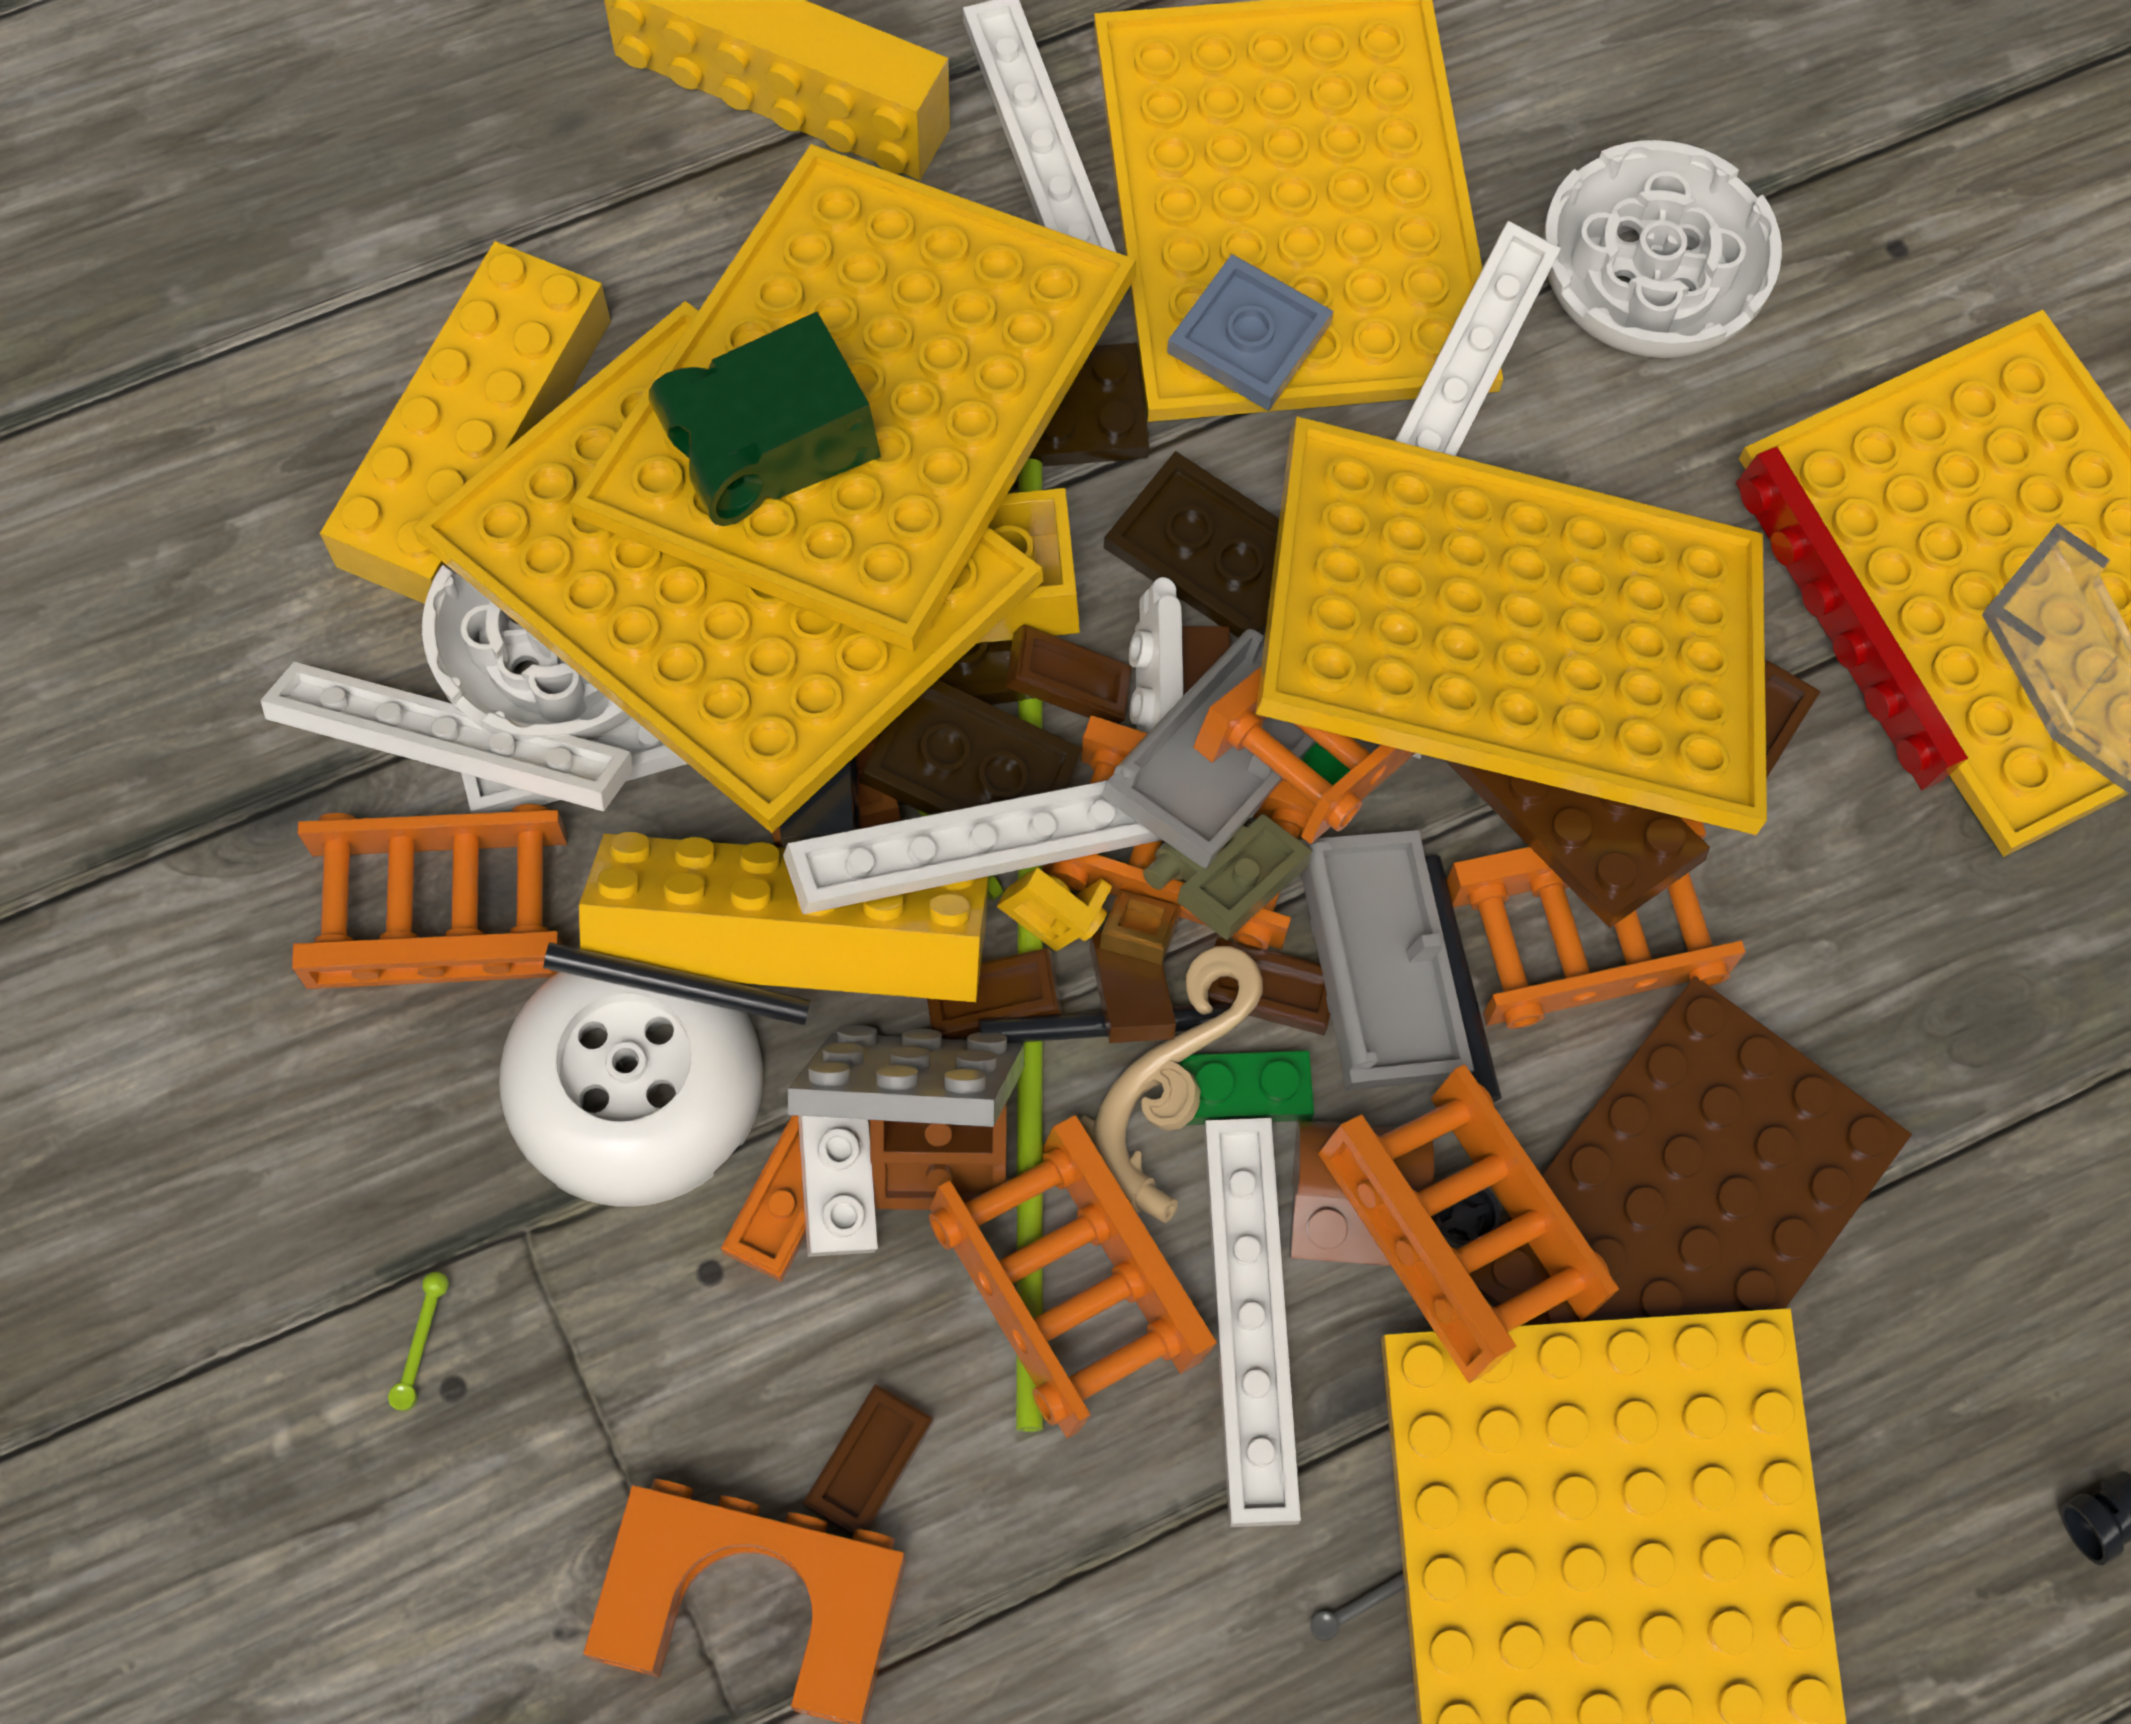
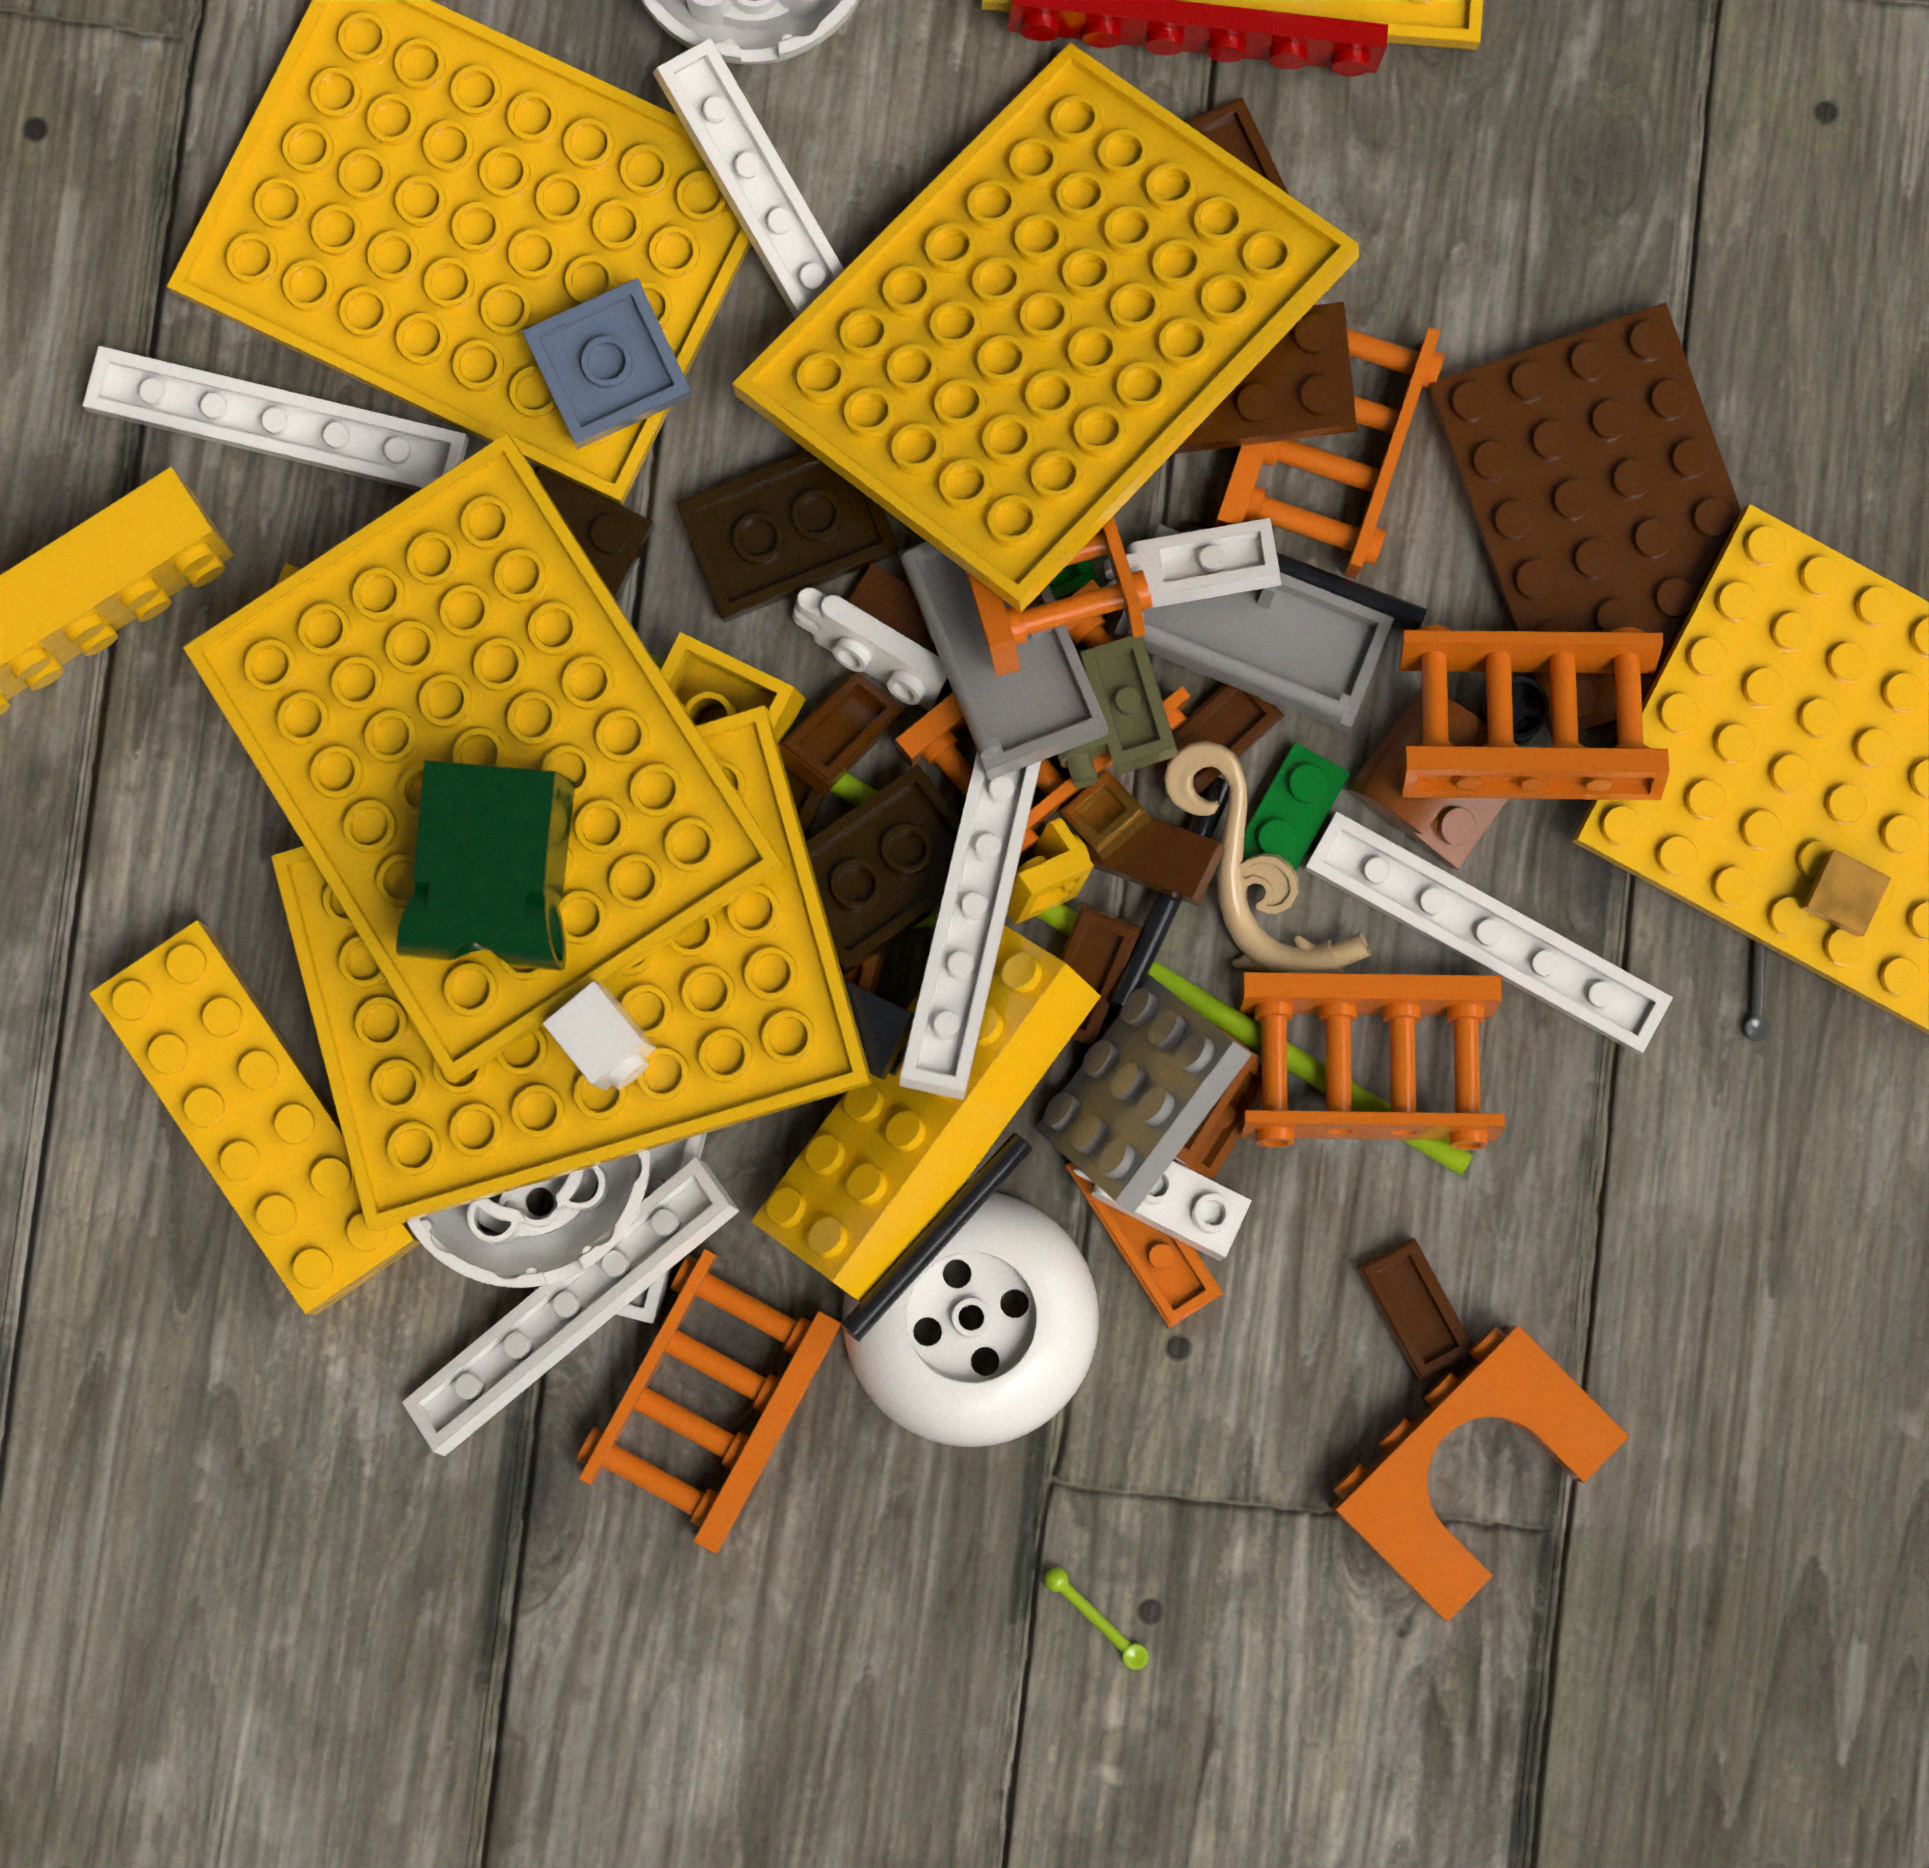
camera: 60 degrees left, 15 degrees up
none -> white brick [543,981,656,1090]
none -> white hinge [1104,518,1282,608]
none -> pearl gold tile [1801,849,1891,937]

